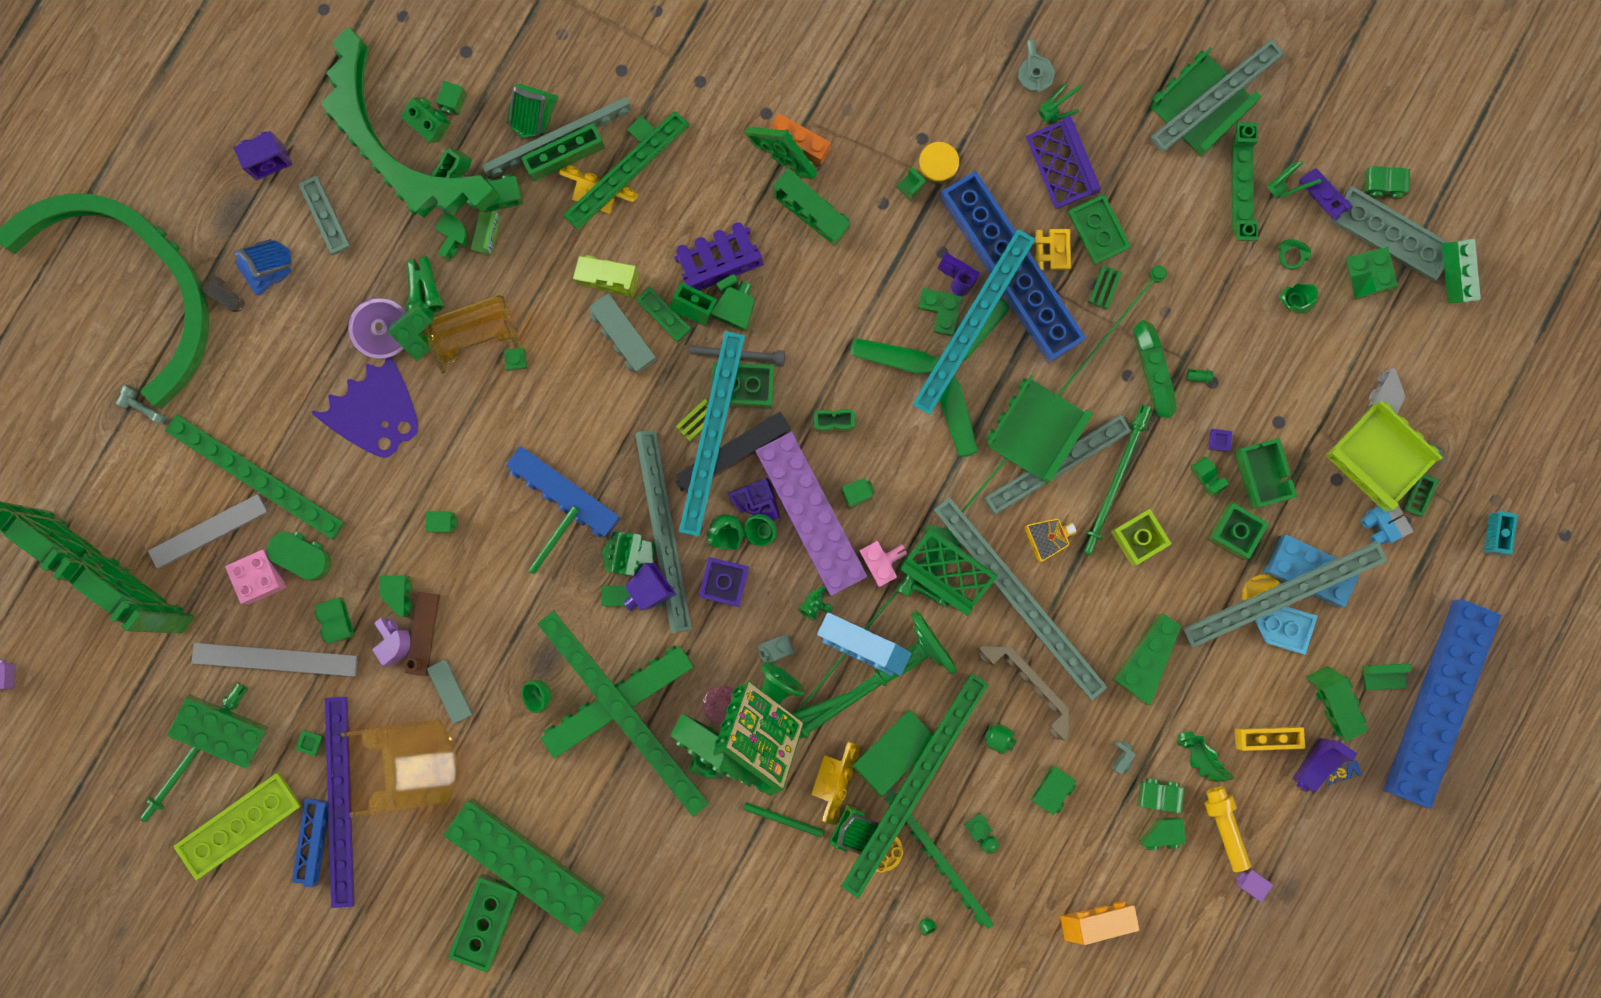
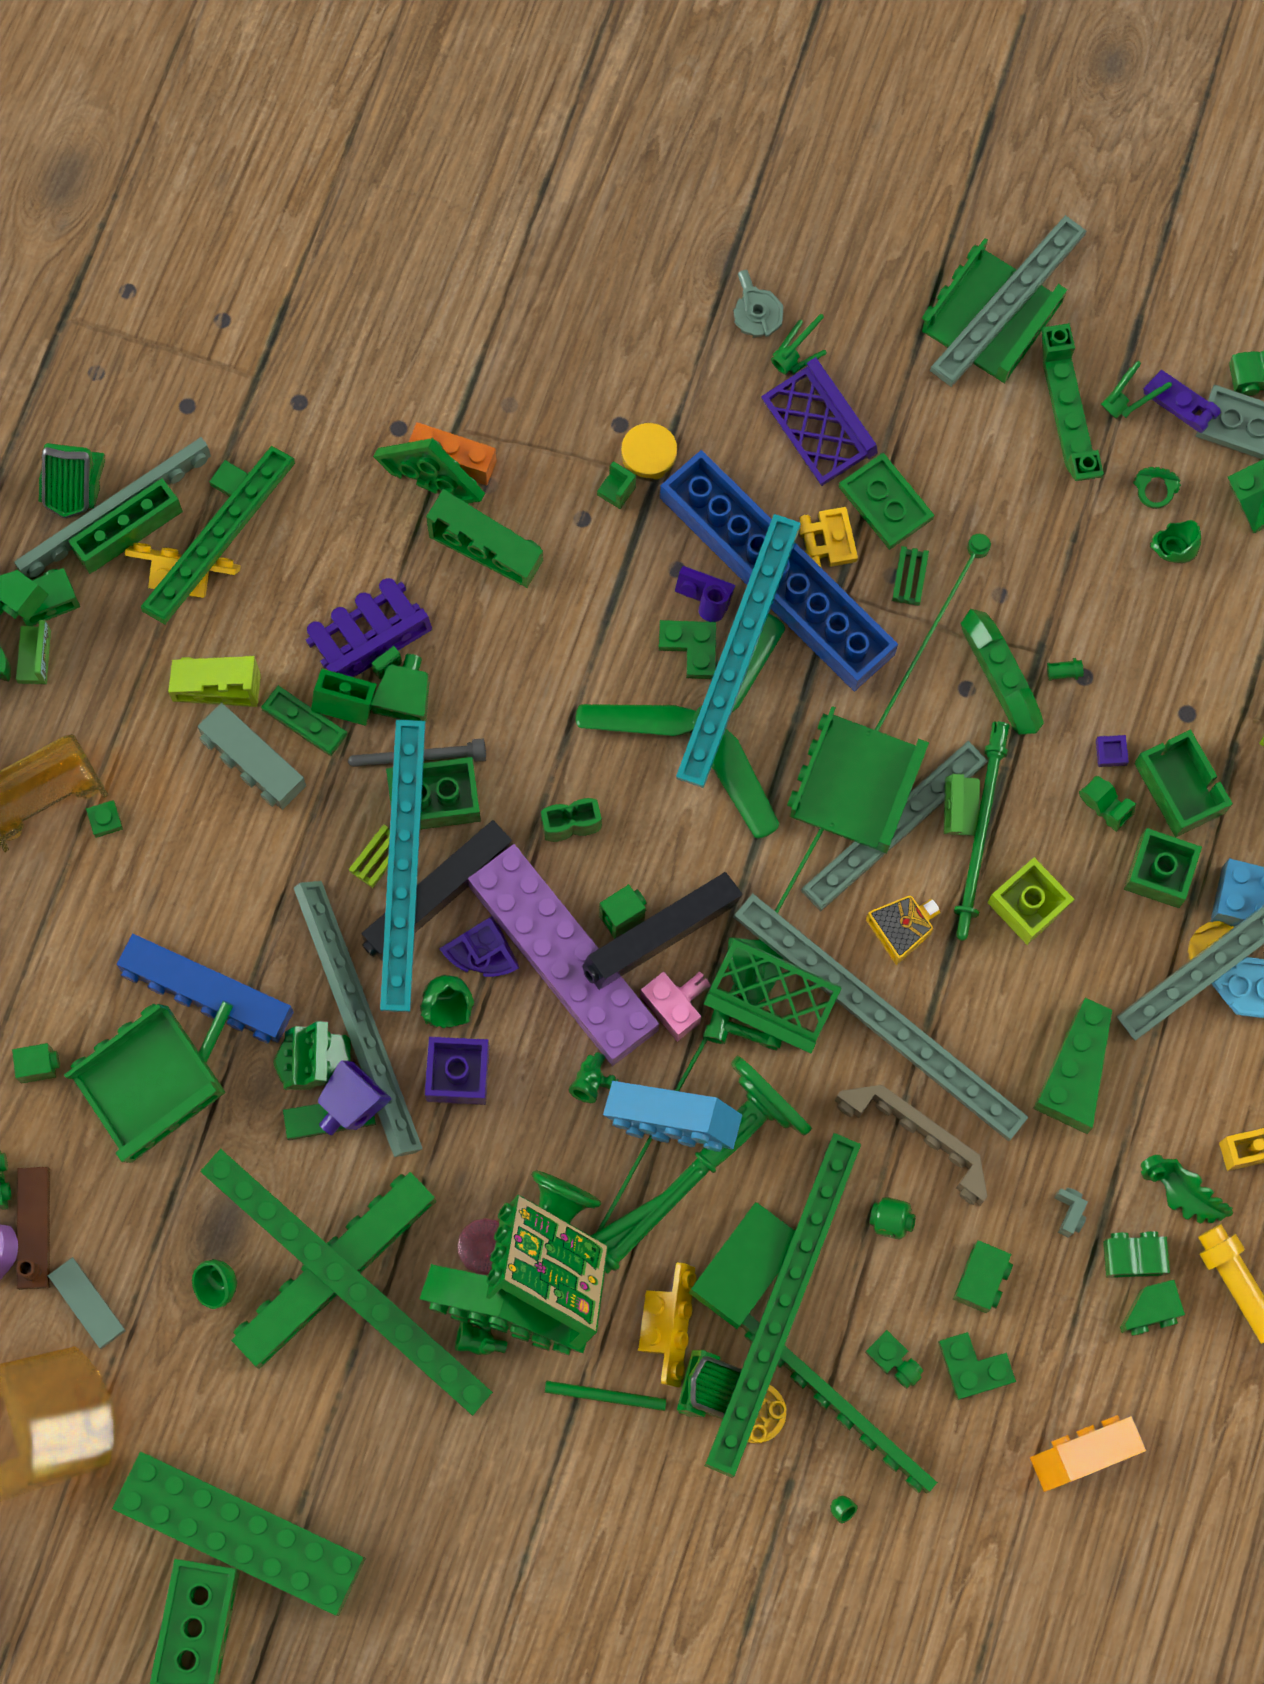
camera: 15 degrees left, 10 degrees down
green piece [744,514,777,546] -> none
sand green bracket [758,634,794,662] -> none
none -> green panel [64,1004,226,1163]
none -> black brick [582,872,743,990]
none -> green plate [938,1332,1016,1400]
none -> bright green panel [944,774,980,836]

